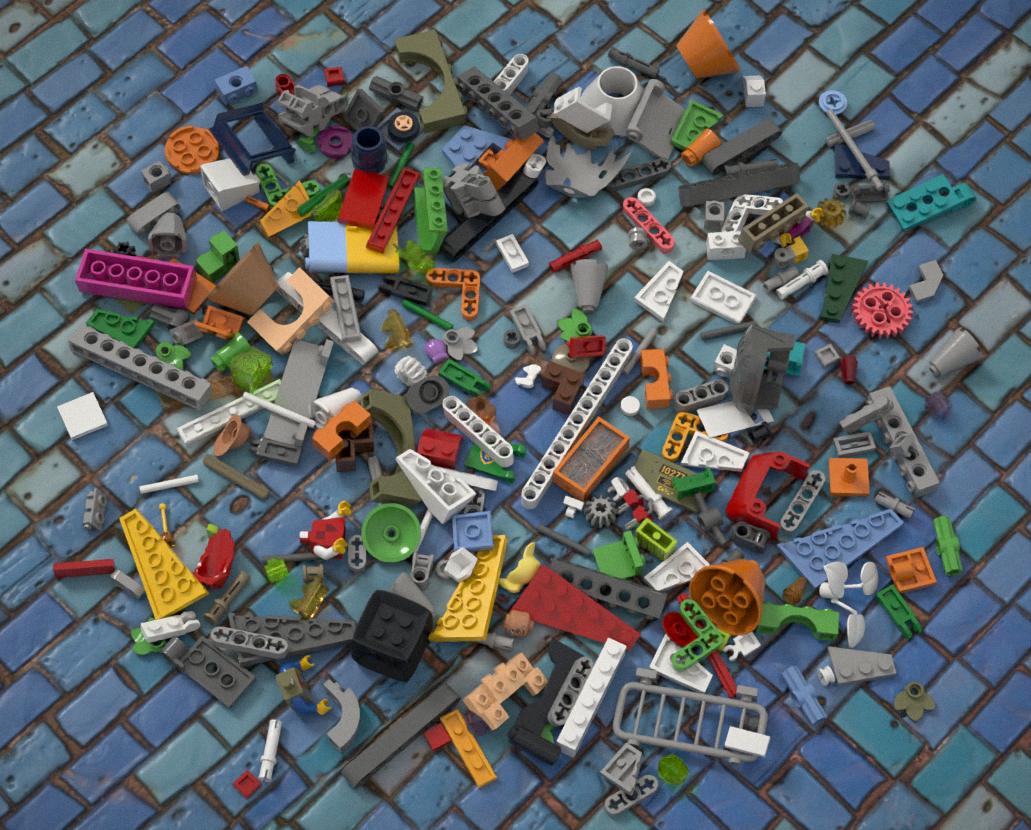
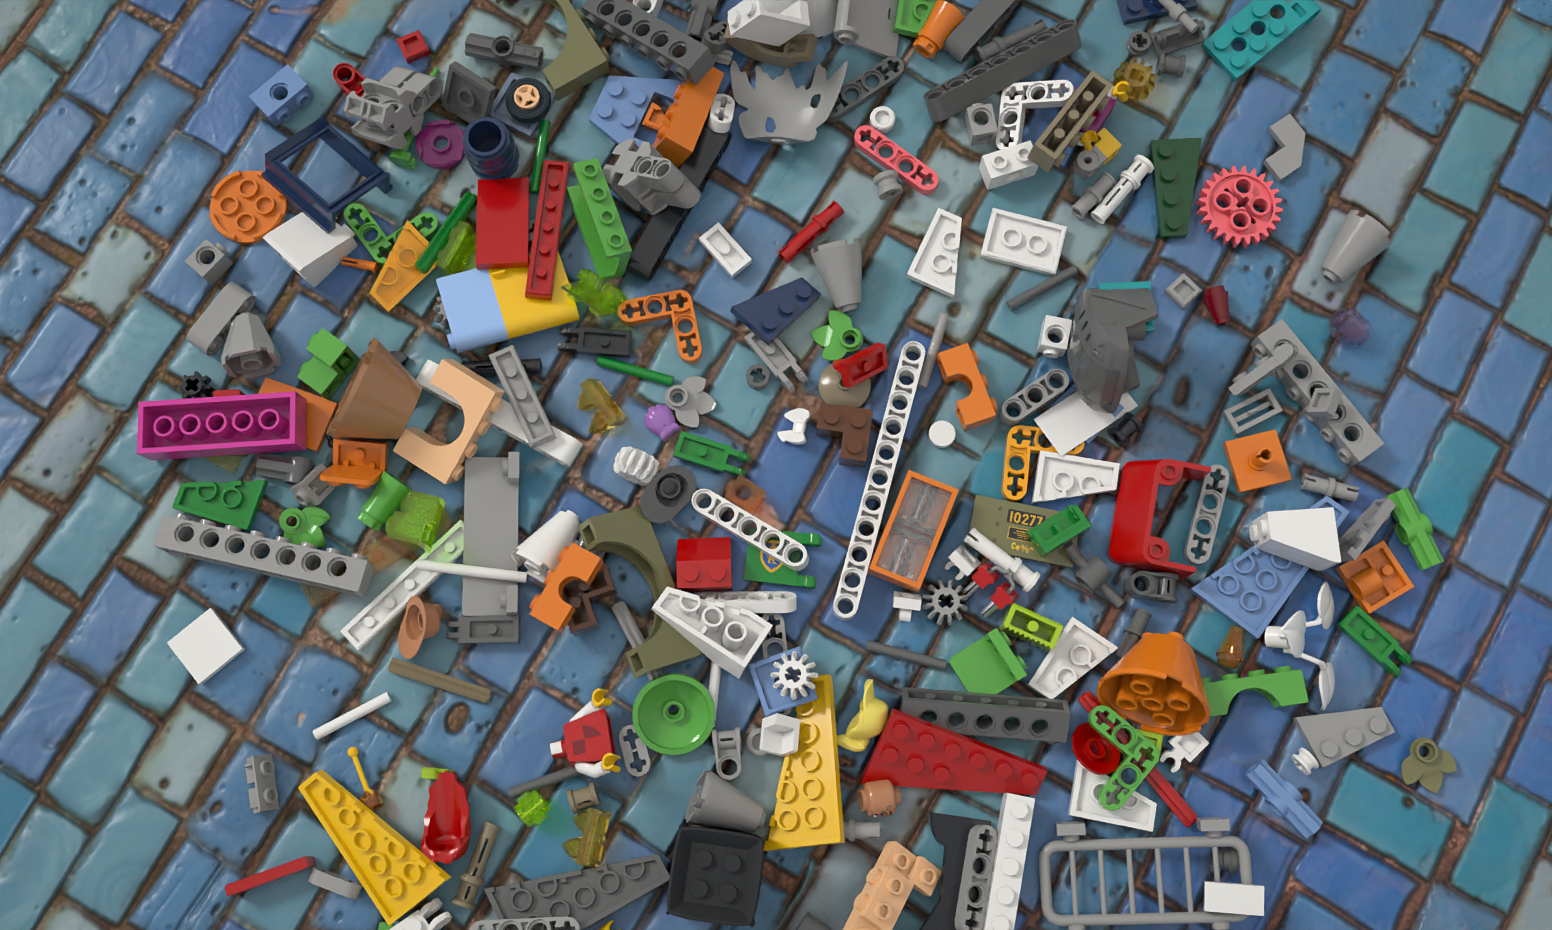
camera: 10 degrees left, 15 degrees up
none -> dark blue wing [730,277,821,346]
none -> white gear [771,651,819,700]
none -> white slope [1249,507,1341,571]
none -> light grey wing [1338,498,1396,562]

